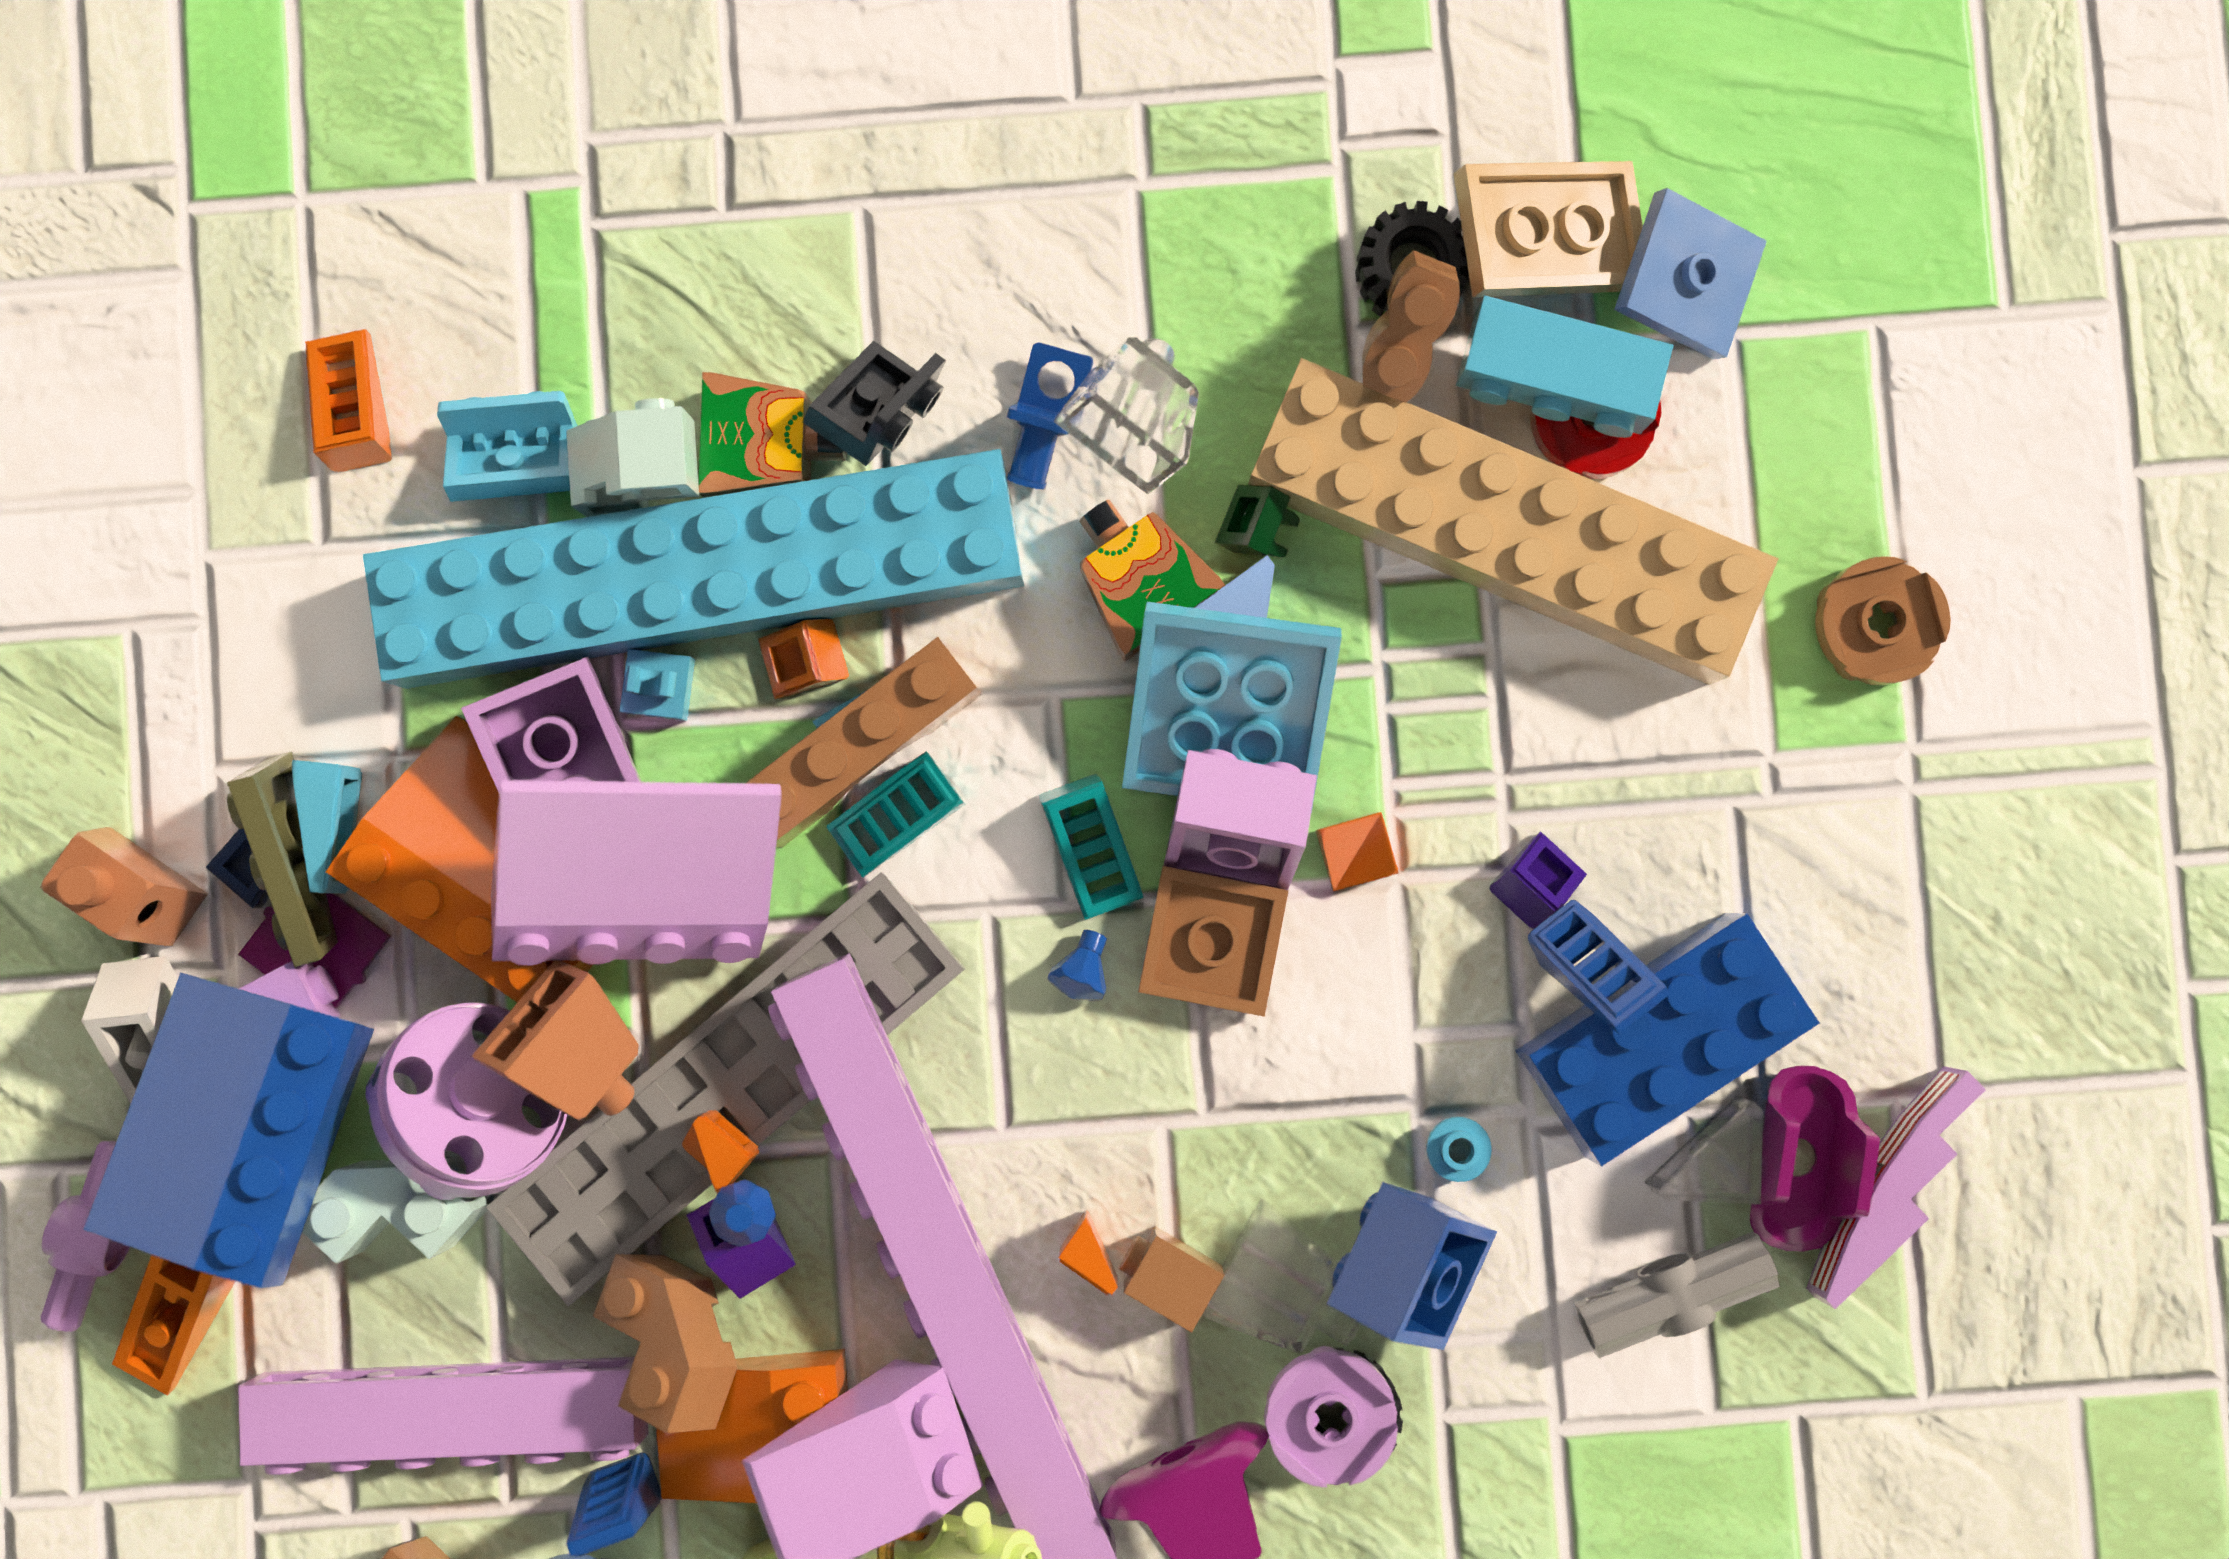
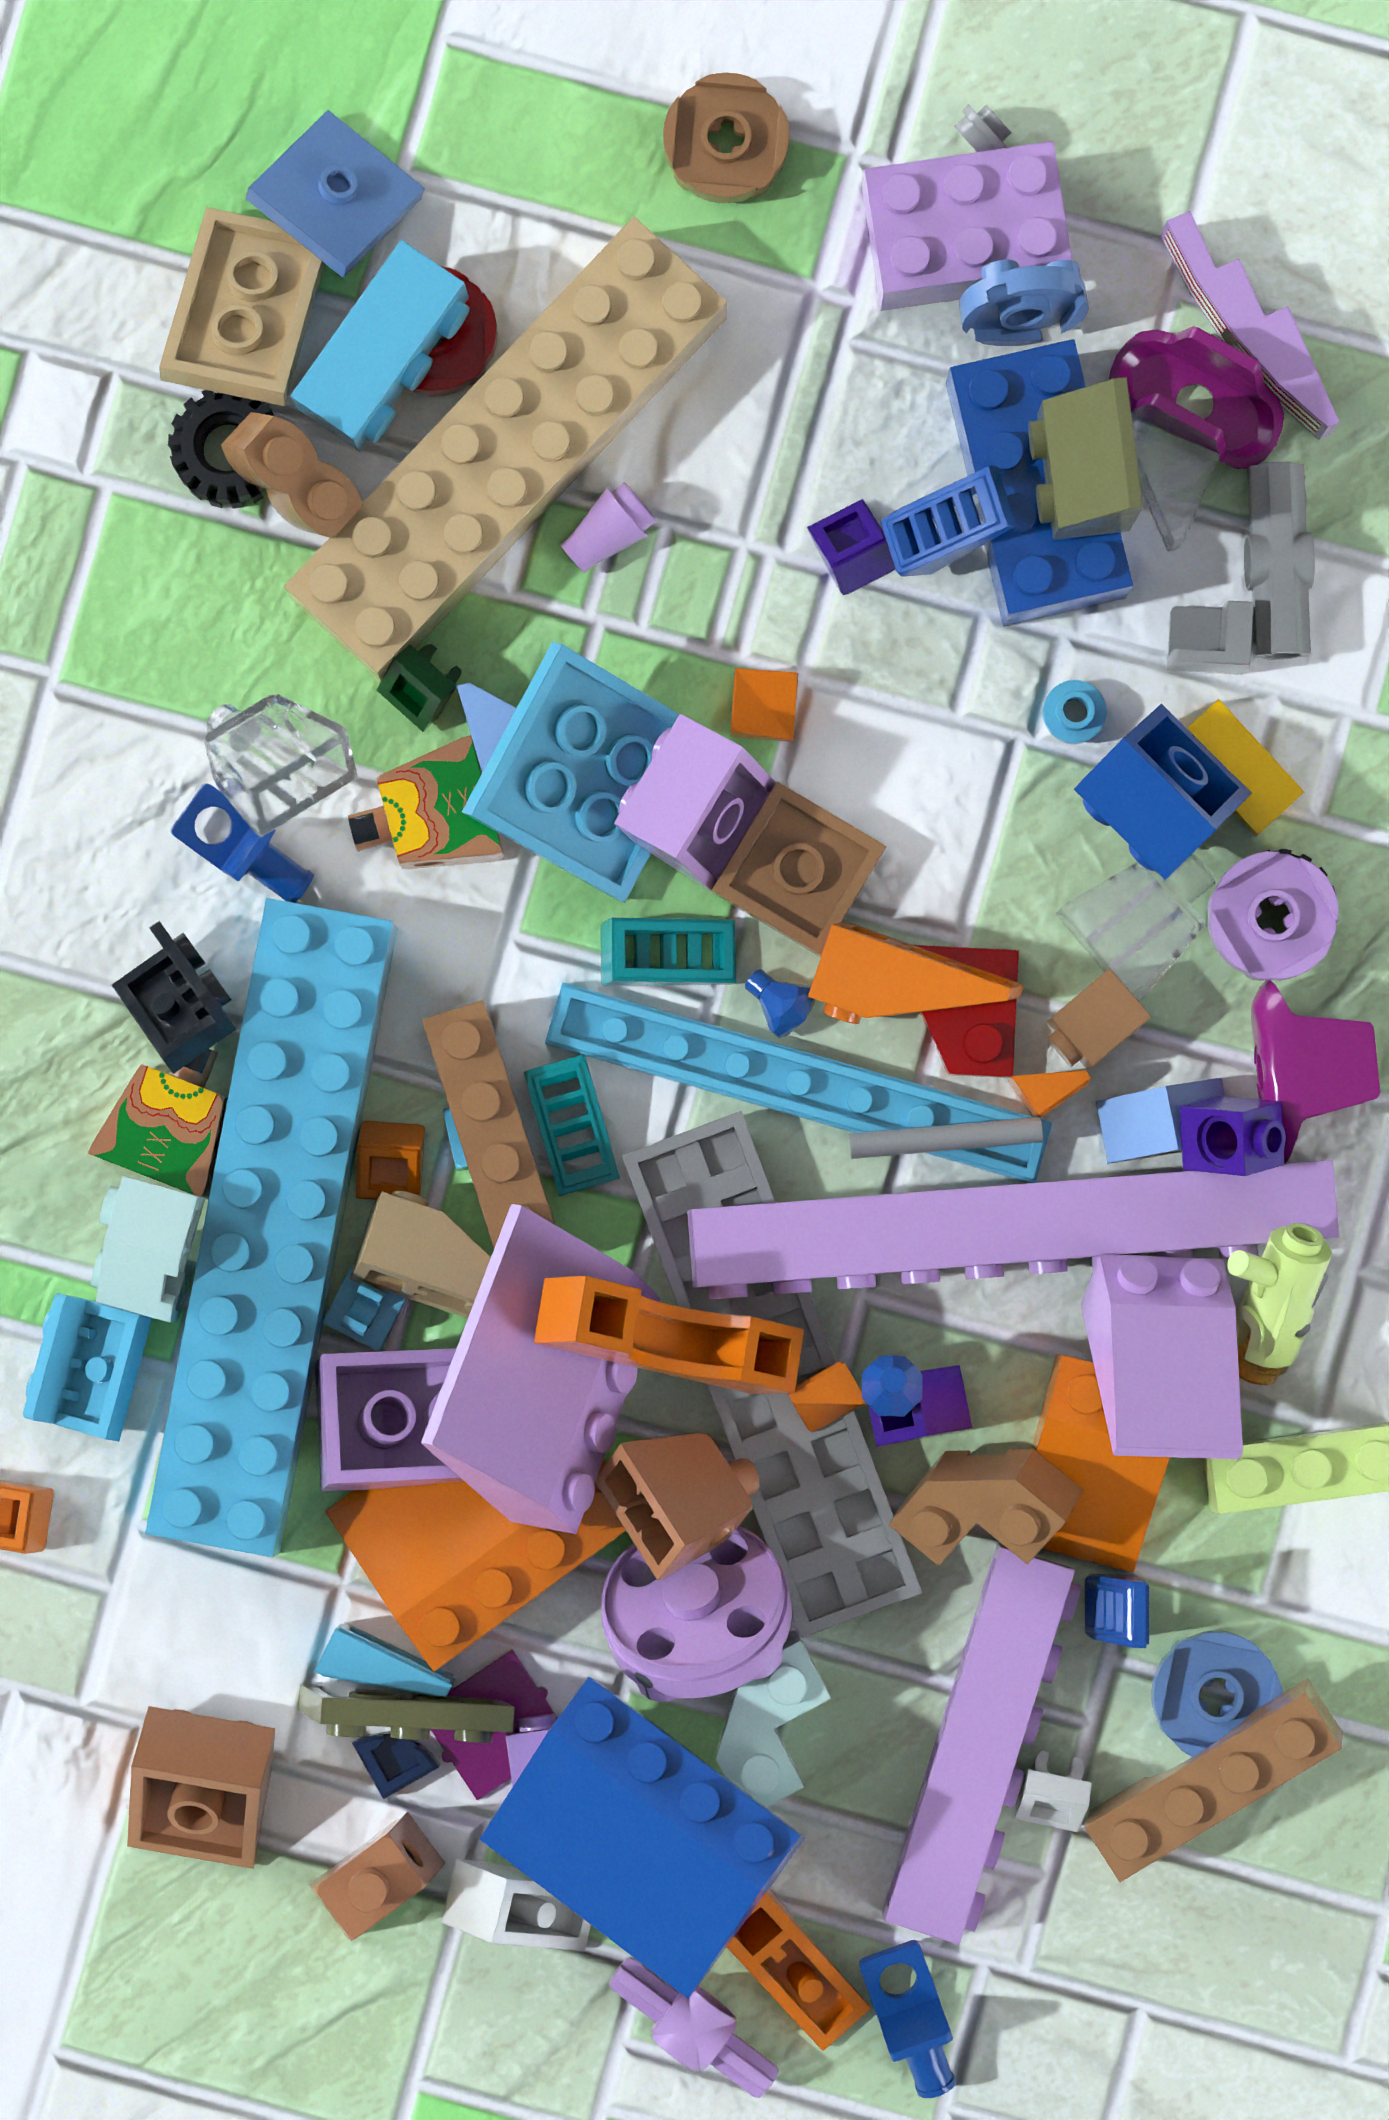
camera: 70 degrees left, 0 degrees up
none -> nougat slope [127,1706,275,1869]
none -> tan slope [350,1191,491,1318]
none -> orange arch [534,1276,804,1394]
none -> medium azure tile [545,982,1053,1183]
none -> lavender cone [561,482,657,573]
none -> orange slope [808,922,1024,1024]
none -> light grey bar [849,1117,1043,1159]
none -> blue bracket [858,1940,956,2098]
none -> lavender brick [862,141,1072,311]
none -> red wing [914,945,1019,1078]
none -> light grey plate [954,104,1012,152]
none -> medium blue plate [959,260,1089,346]
none -> white tile [1014,1751,1092,1832]
none -> olive slope [1028,377,1143,540]
none -> light blue slope [1096,1078,1225,1164]
none -> light grey panel [1167,600,1253,675]
none -> dark purple brick [1180,1096,1286,1176]
none -> yellow tile [1187,699,1305,837]

